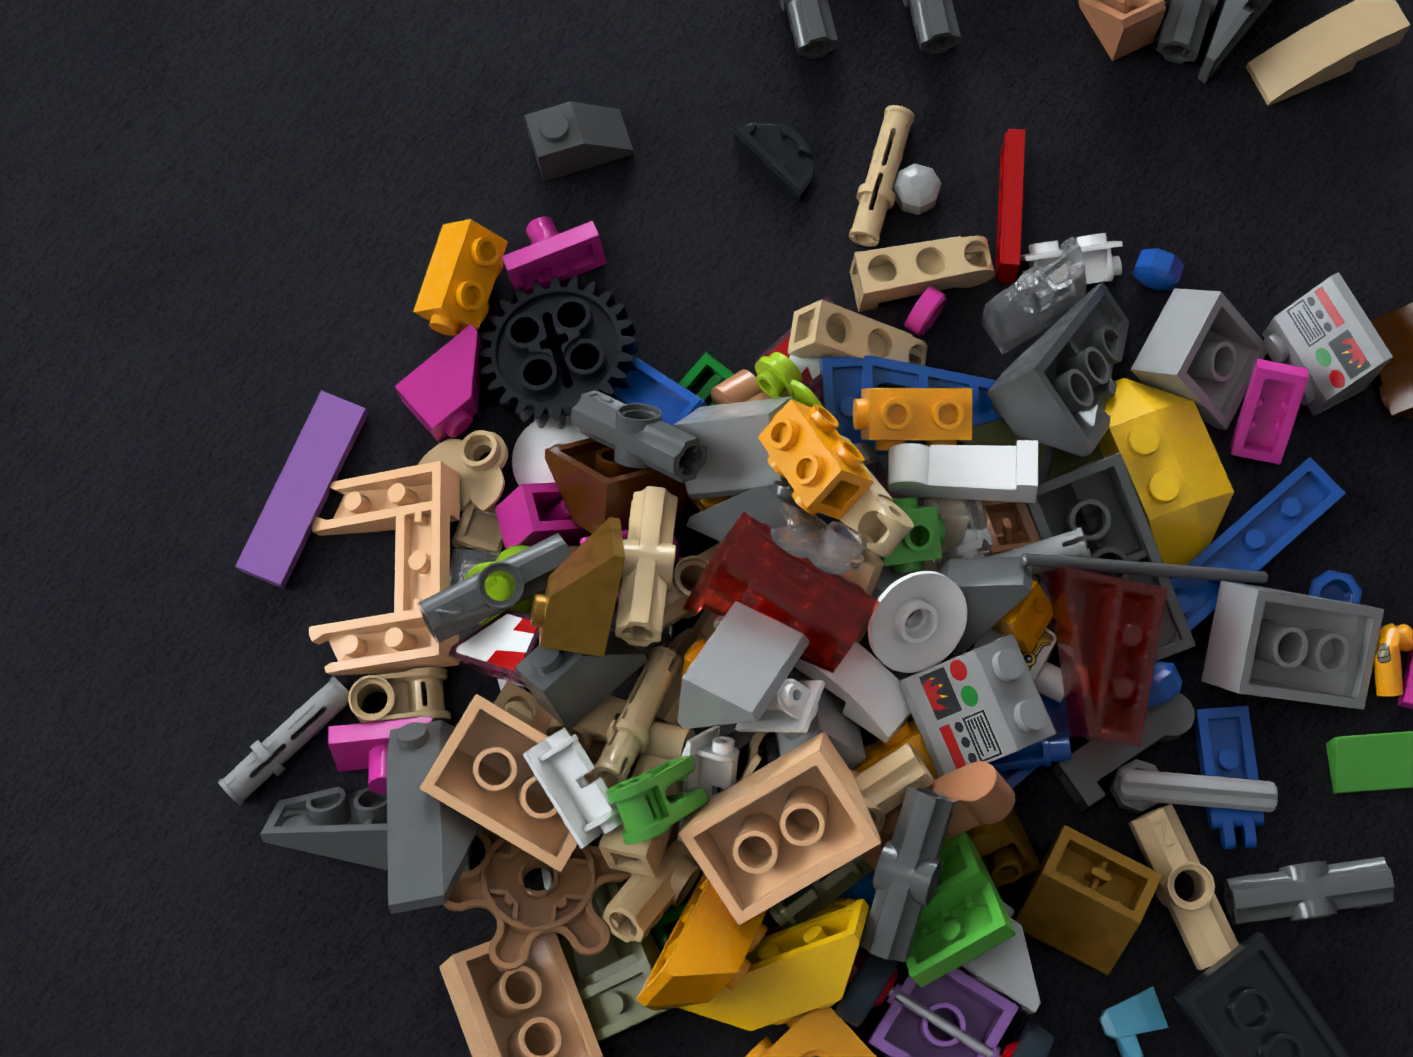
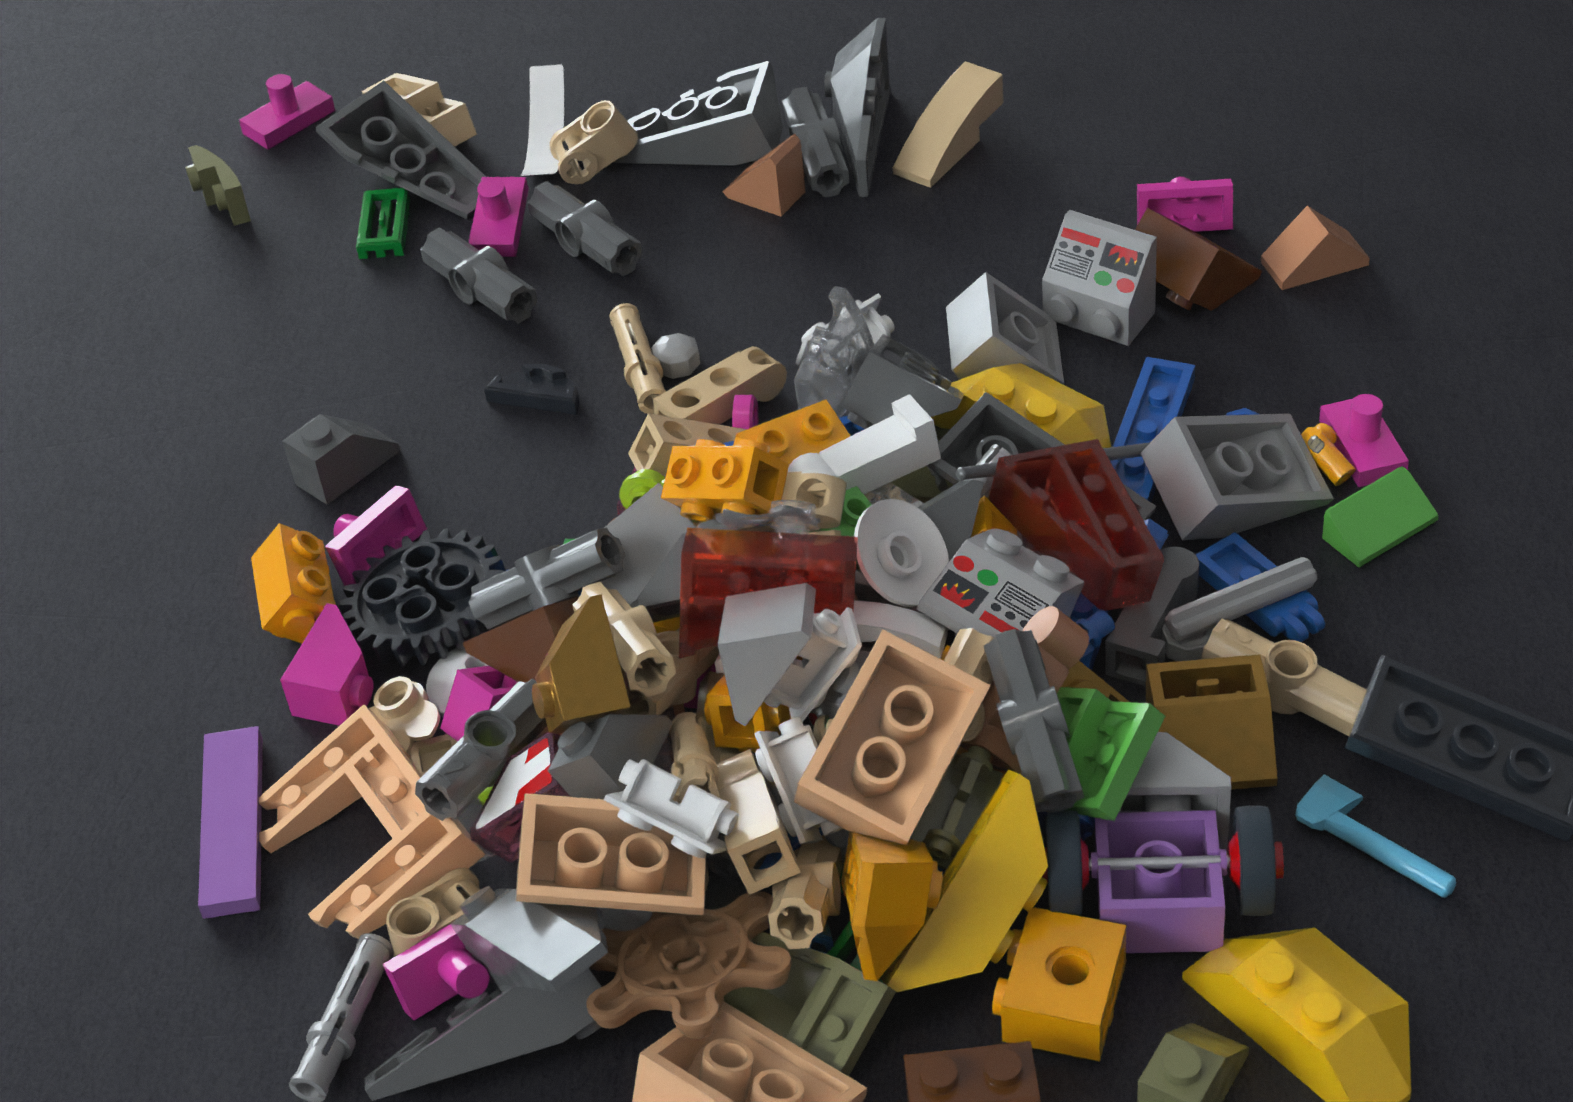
camera: 30 degrees left, 30 degrees down
bright green piece [605,755,709,845] -> none
red tile [995,129,1025,283] -> none
blue tile [1132,248,1185,291] -> none
dark grey piece [1223,857,1395,926] -> none
dark pink tile [1230,359,1309,465] -> none

